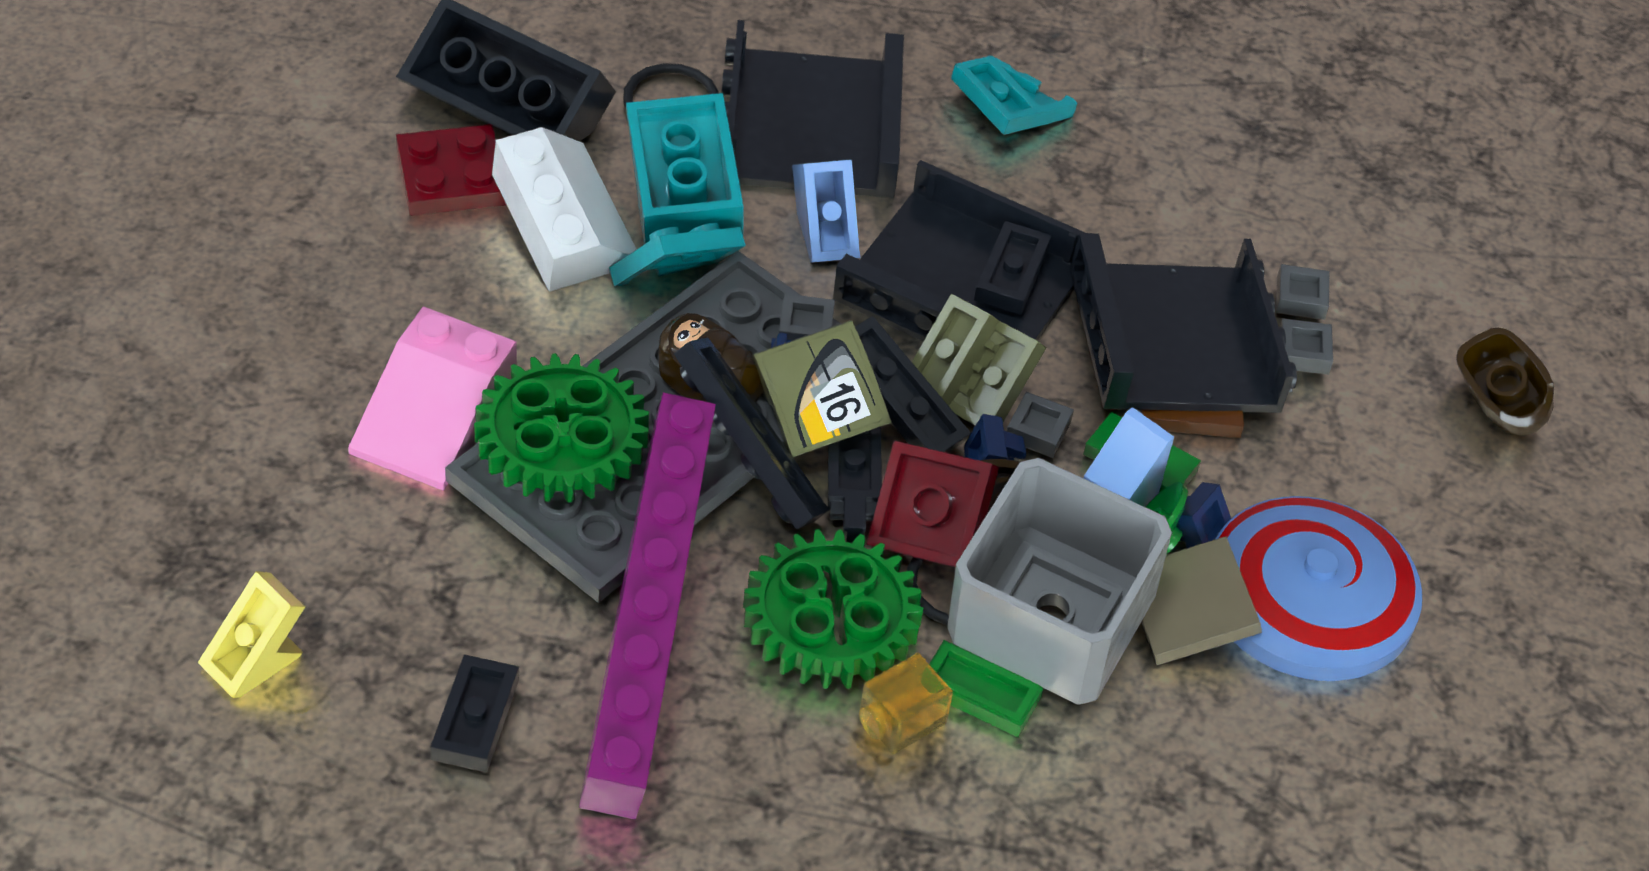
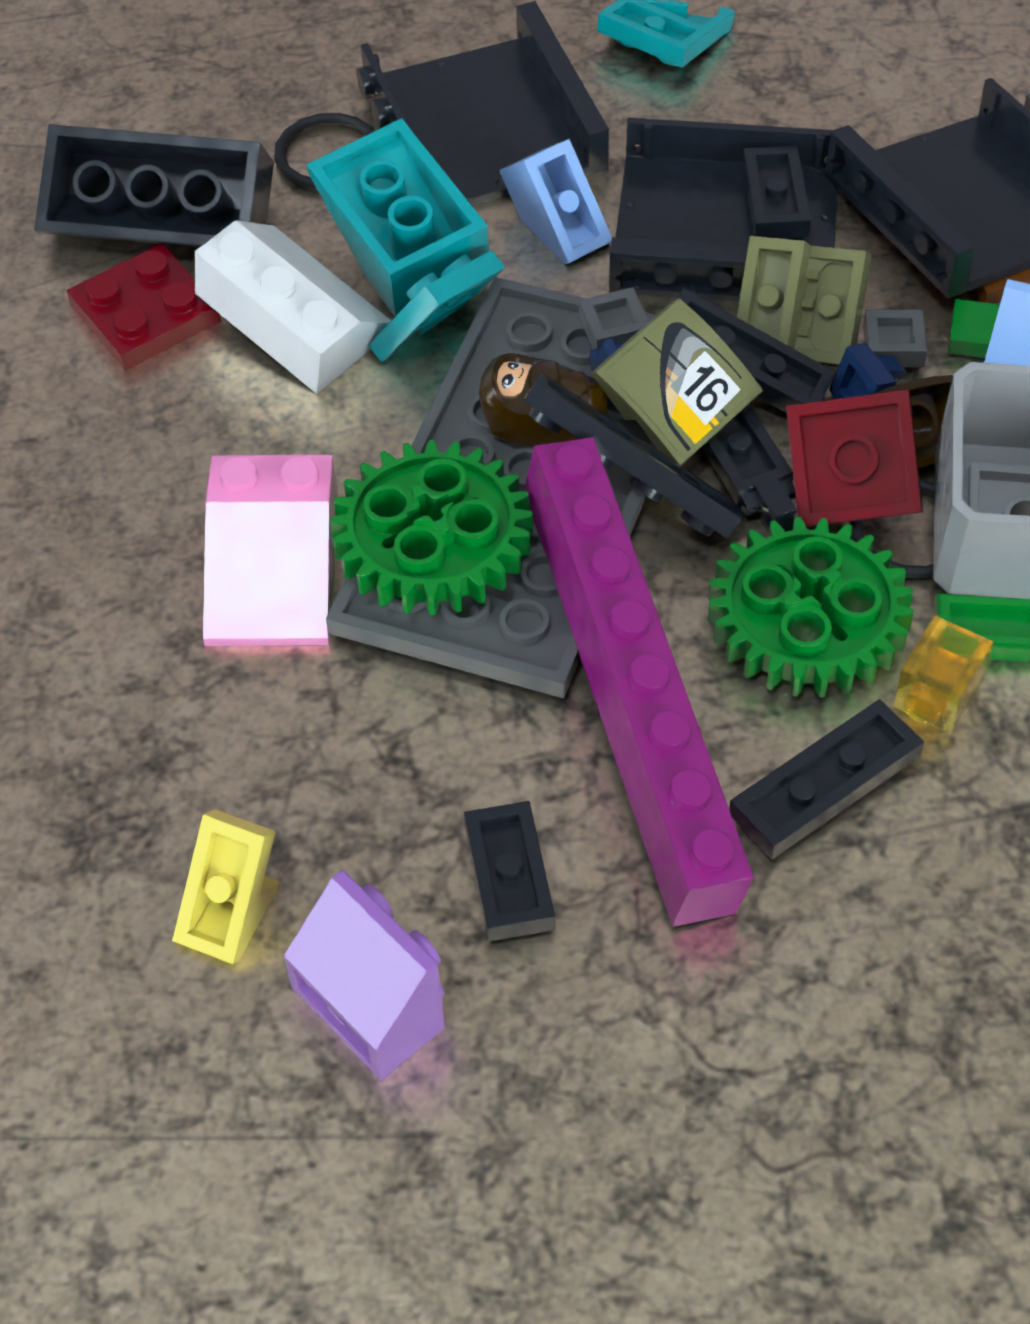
camera: 15 degrees left, 5 degrees up
none -> slope [284,869,445,1081]
none -> black plate [729,699,924,860]

